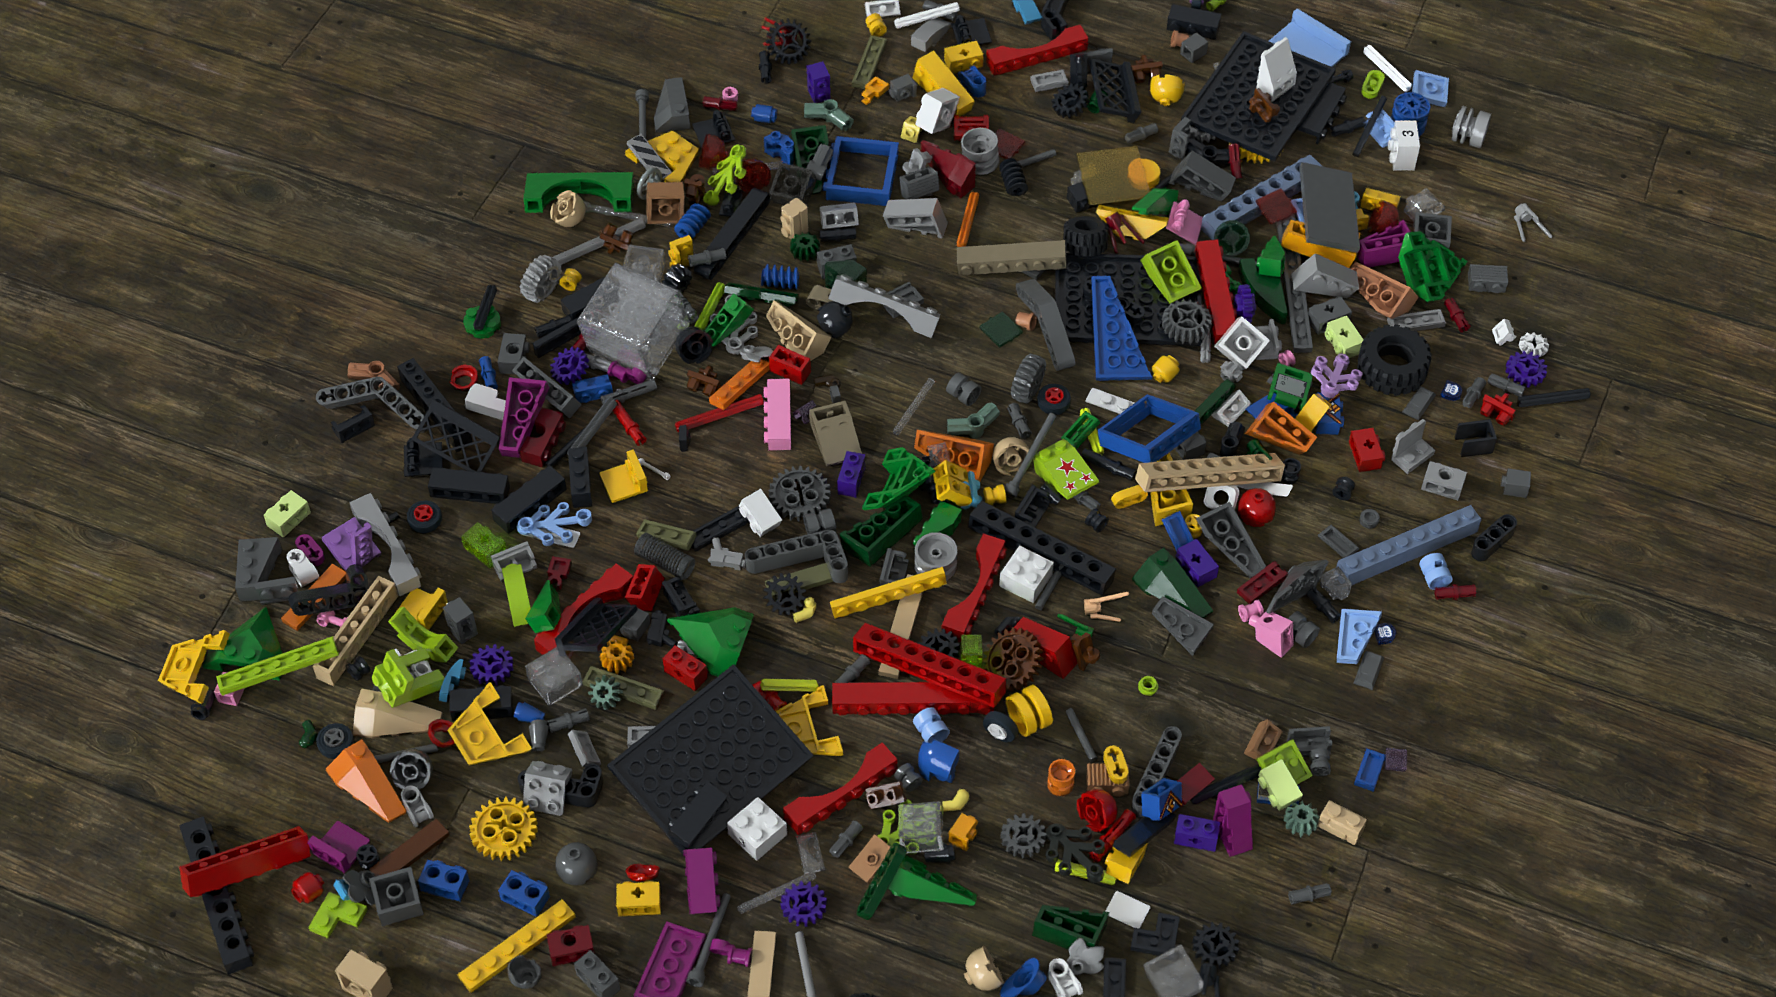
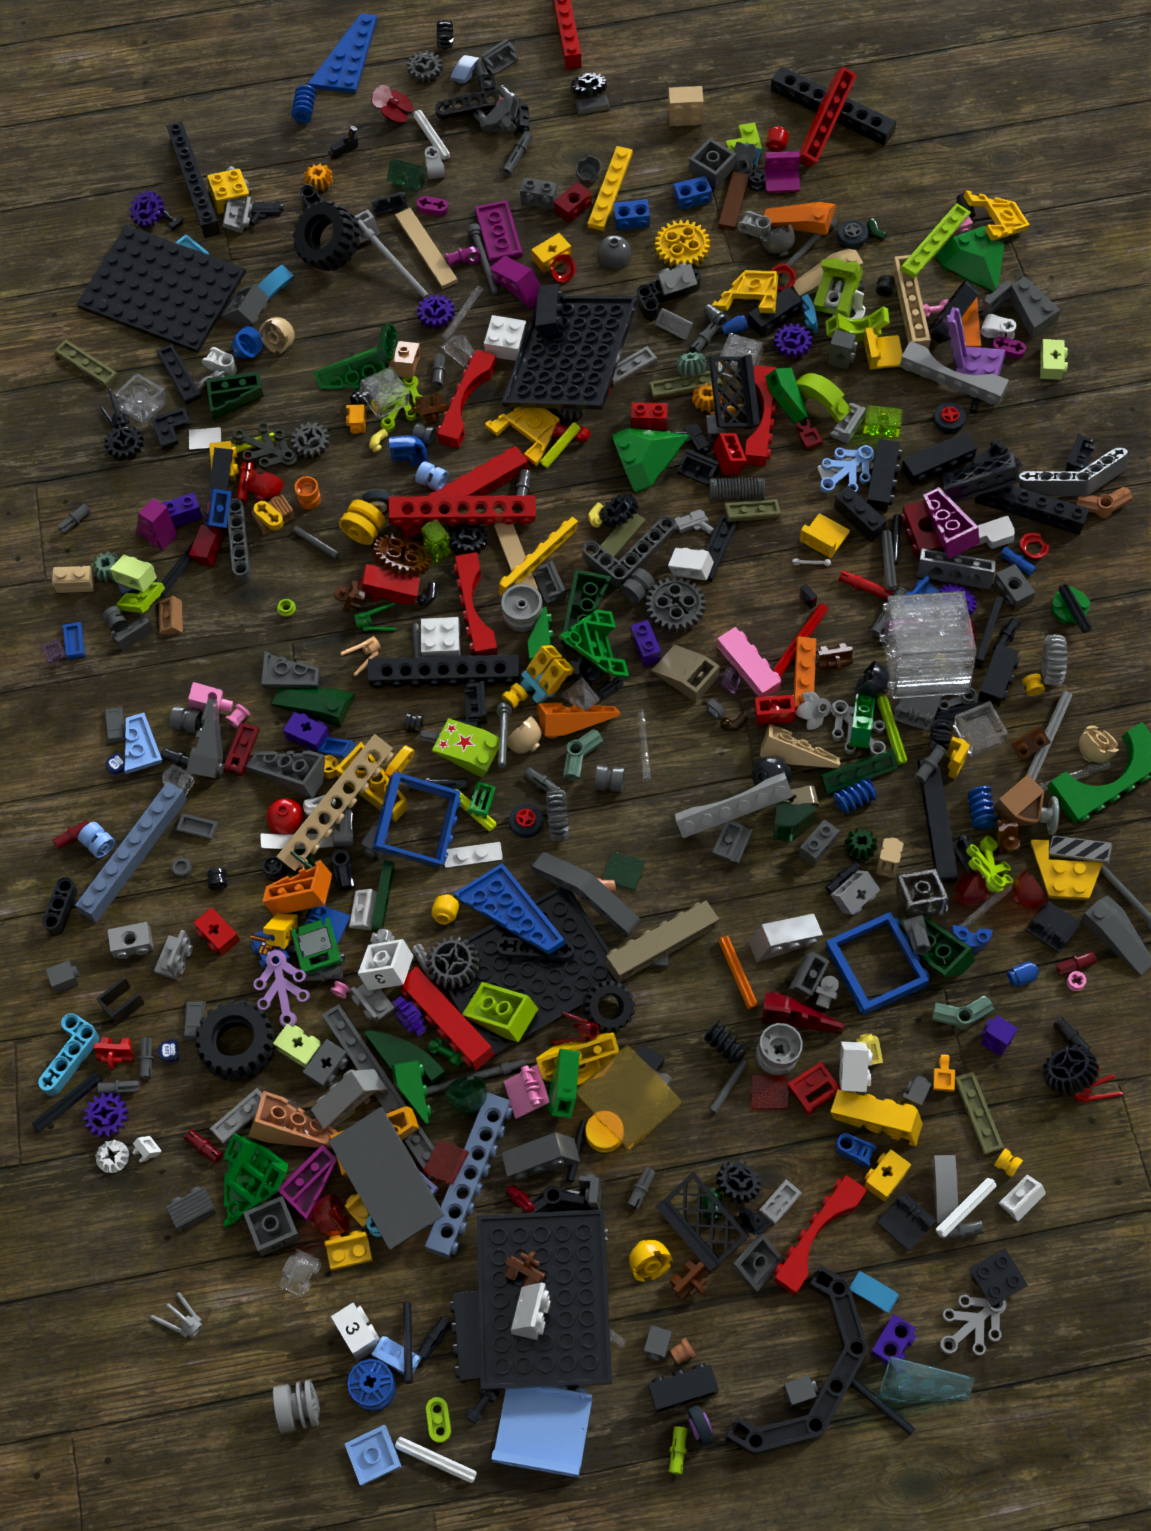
camera: 150 degrees right, 10 degrees up
none -> medium azure beam [38,1013,99,1096]

